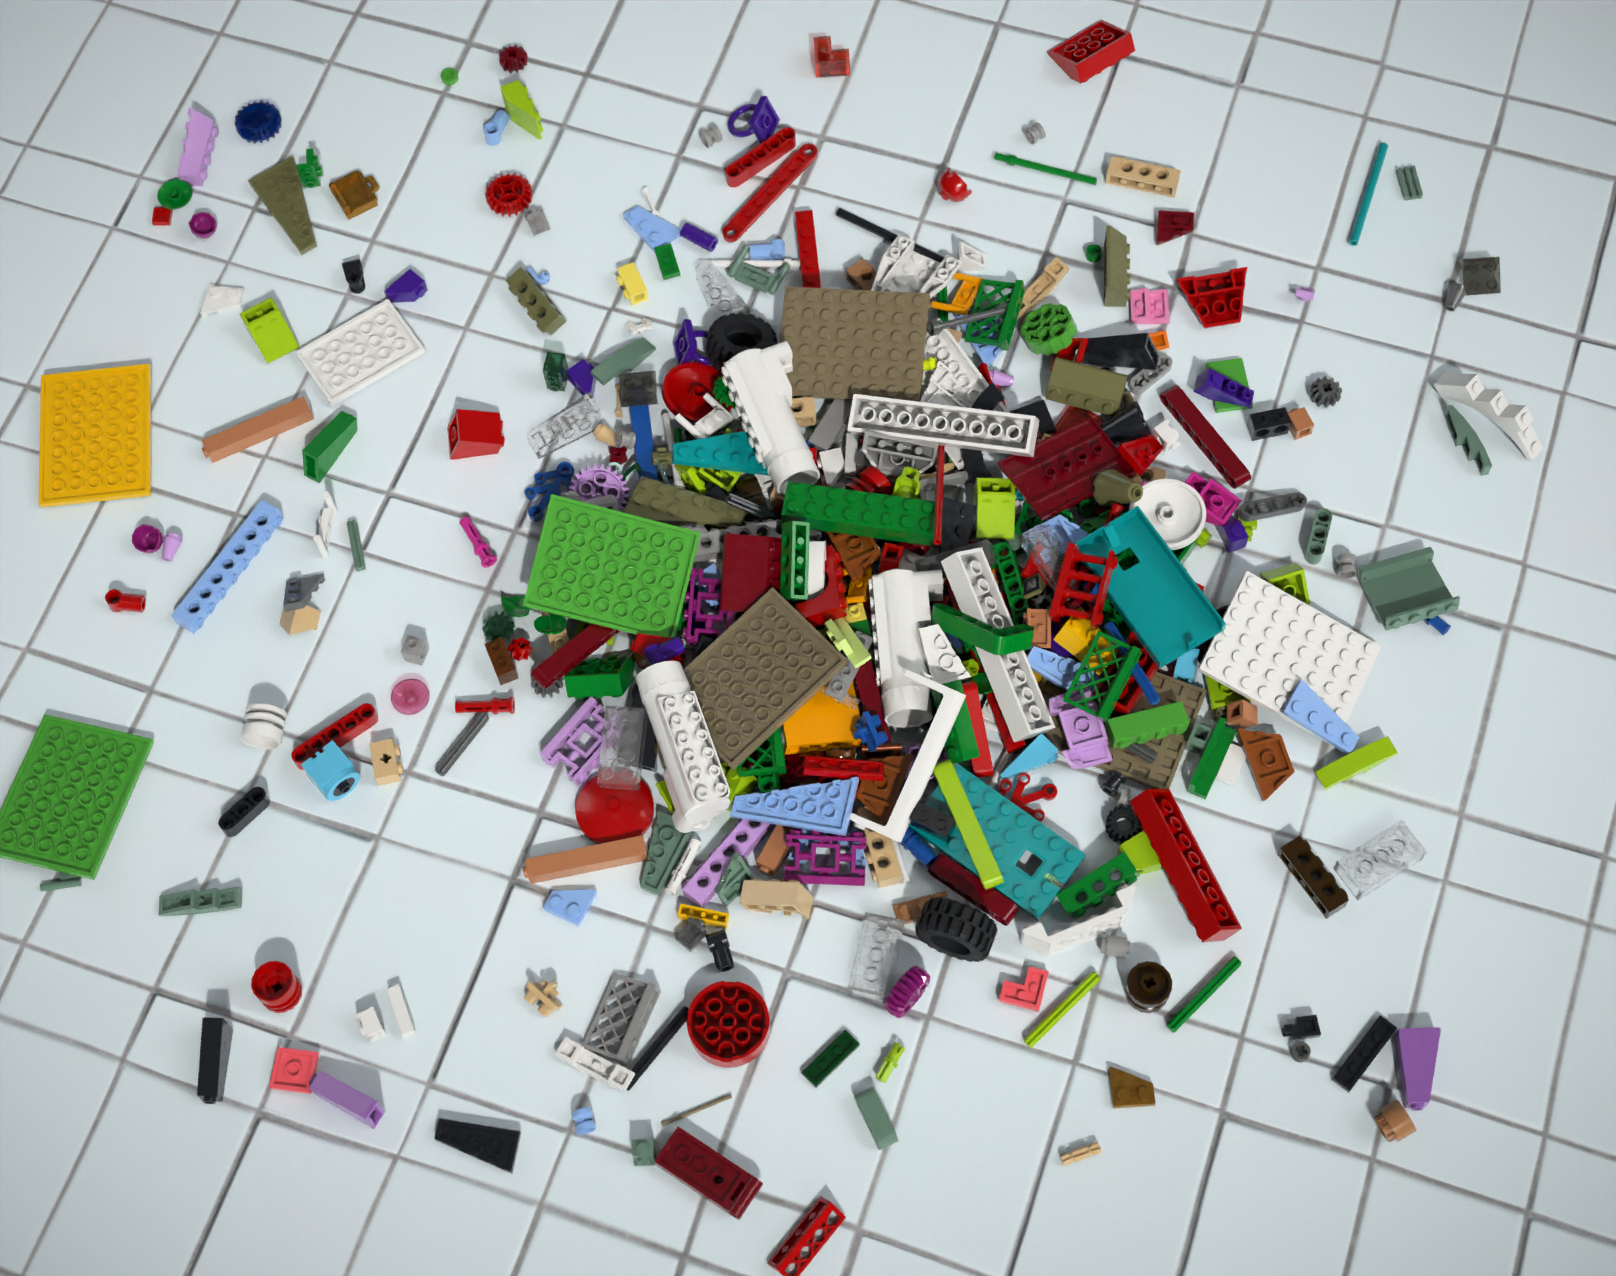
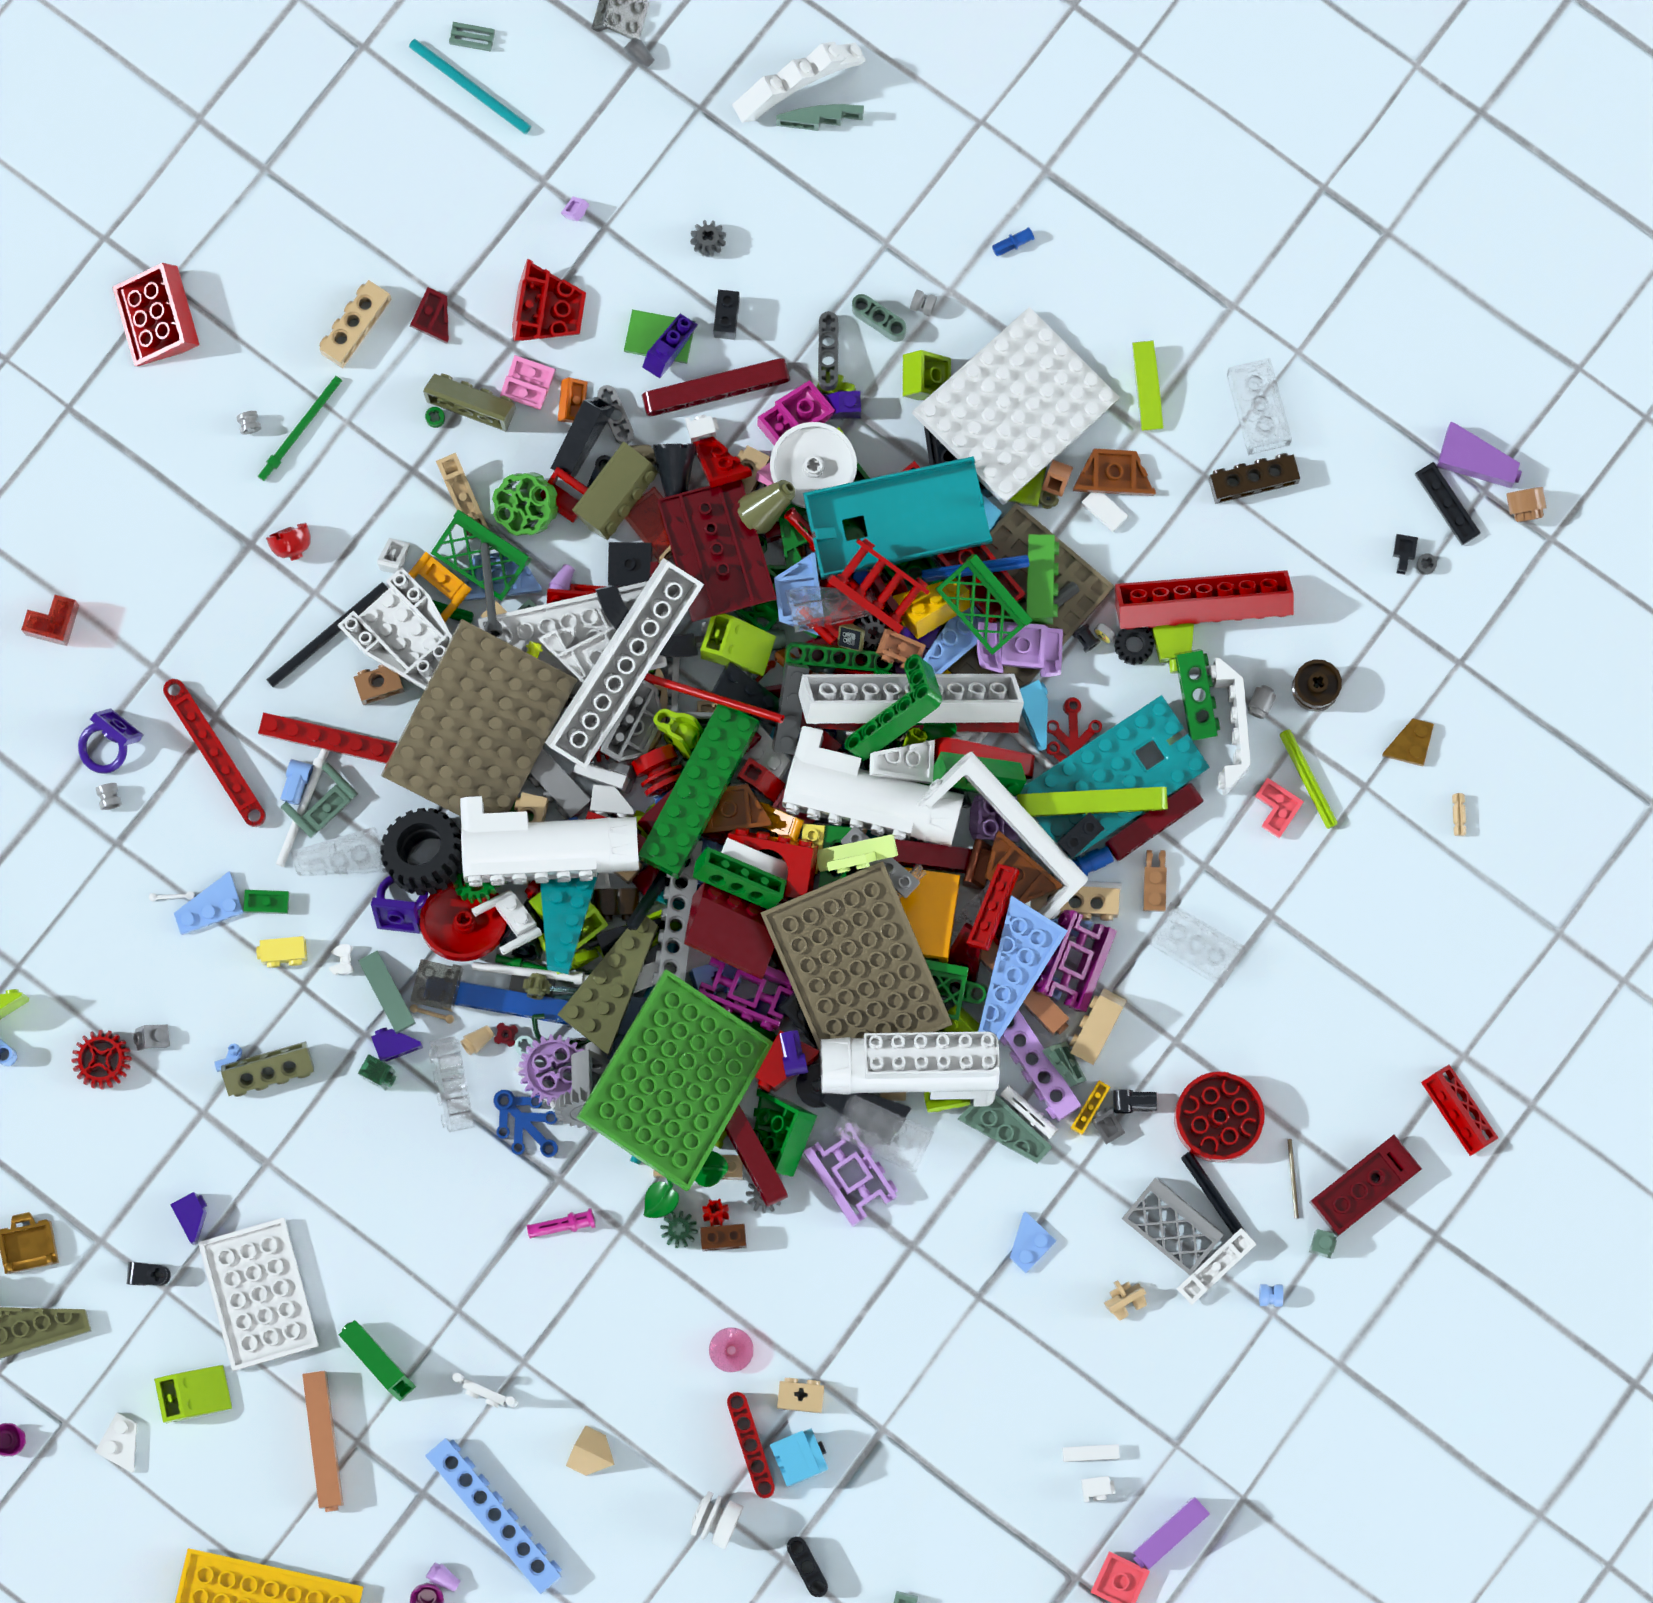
camera: 75 degrees left, 15 degrees up
red wheel [251,961,303,1013] -> none
dark grey wing [283,574,325,612] -> none
sand green axle [347,520,366,571] -> none
light grey brick [400,635,429,666] -> none
black wing [434,1118,521,1174] -> none
dark grey axle [435,712,489,777] -> none
red slope [447,409,505,460] -> none
red pin [455,697,515,715] -> none
nougat brick [523,835,648,884] -> none
red dish [575,771,654,844] -> none
light grey wheel [614,429,636,449] -> none
dark purple axle [680,223,718,252] -> none
red beam [725,127,796,188] -> none
dark green tile [801,1030,860,1088] -> none
reddish brown hair [825,748,856,760] -> none
blue hips [853,711,888,752] -> none
sand green beam [854,1087,899,1150] -> none
lime axle [875,1042,905,1083] -> none
magenta gear [884,965,930,1018] -> none
black tyre [915,897,997,962] -> none
green axle [1167,956,1242,1033] -> none
sand green brick [1185,722,1214,756] -> none
green fence [1187,717,1237,800] -> none
light blue wing [1282,679,1360,755] -> none
nougat brick [1288,407,1314,440] -> none
sand green panel [1357,547,1460,630] -> none

